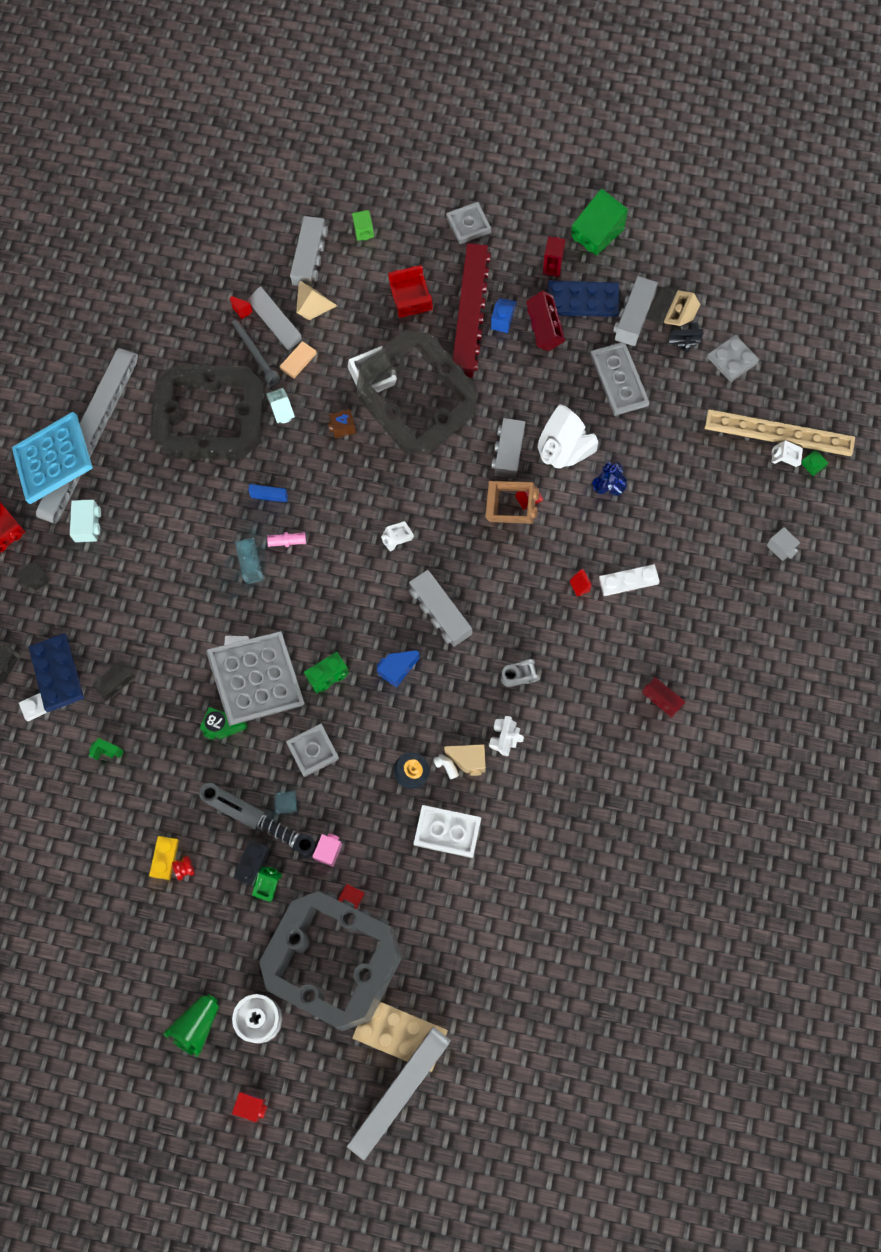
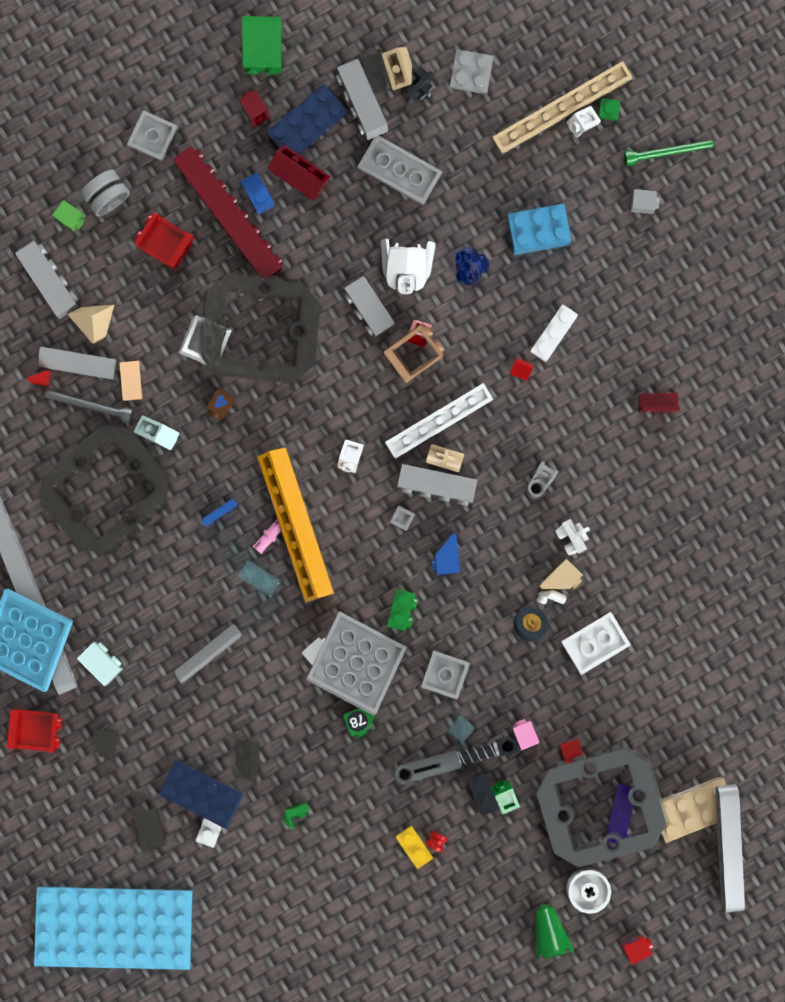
camera: 50 degrees left, 15 degrees up
none -> light grey wheel [80,170,130,217]
none -> light grey slope [175,624,242,683]
none -> light orange brick [257,447,334,603]
none -> white plate [385,383,493,459]
none -> light grey tile [390,505,415,531]
none -> tan hips [426,444,464,473]
none -> dark azure brick [507,204,571,255]
none -> dark purple plate [606,783,637,843]
none -> piece [624,140,714,166]

